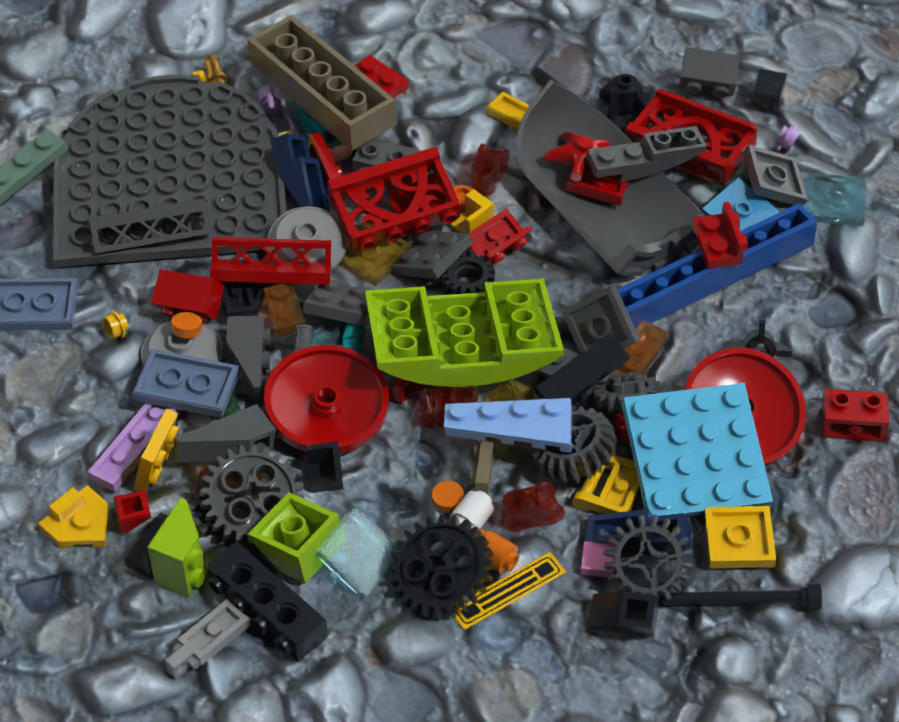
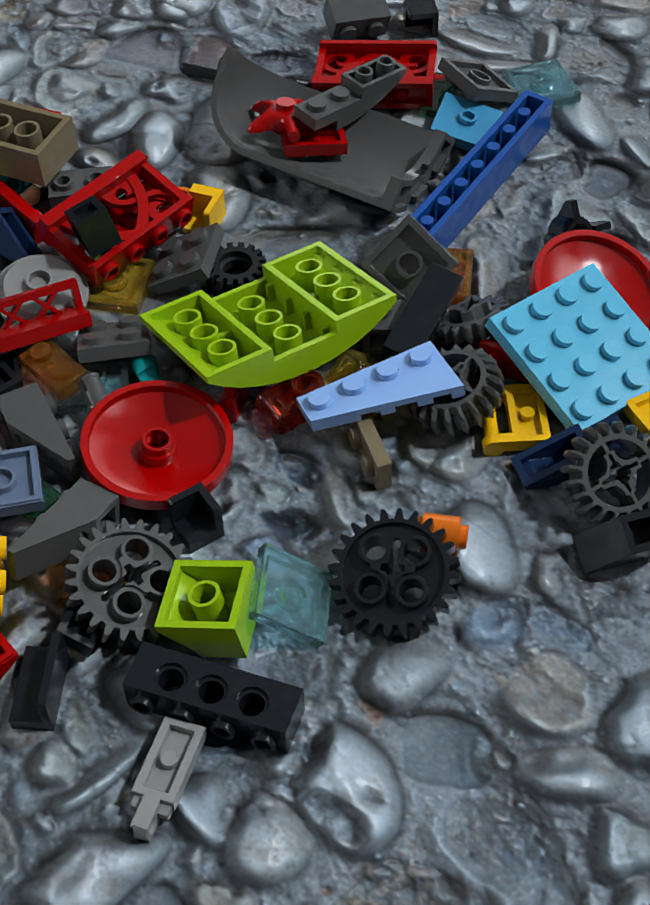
camera: 25 degrees left, 0 degrees up
lime slope [148,498,206,598] -> none
orange tile [432,481,464,513] -> none
white brick [450,490,494,530] -> none
sticker [455,552,566,630] -> none
red bracket [466,208,532,266] -> none
clear red piece [471,143,510,197] -> none
yellow tile [486,91,530,130] -> none
clear red piece [501,482,565,532] -> none
bright pink tile [581,541,616,578] -> none
black brick [599,74,647,120] -> none
red bracket [692,202,748,269] -> none
lavender plate [776,121,800,152] -> none
none -> black brick [64,195,122,258]

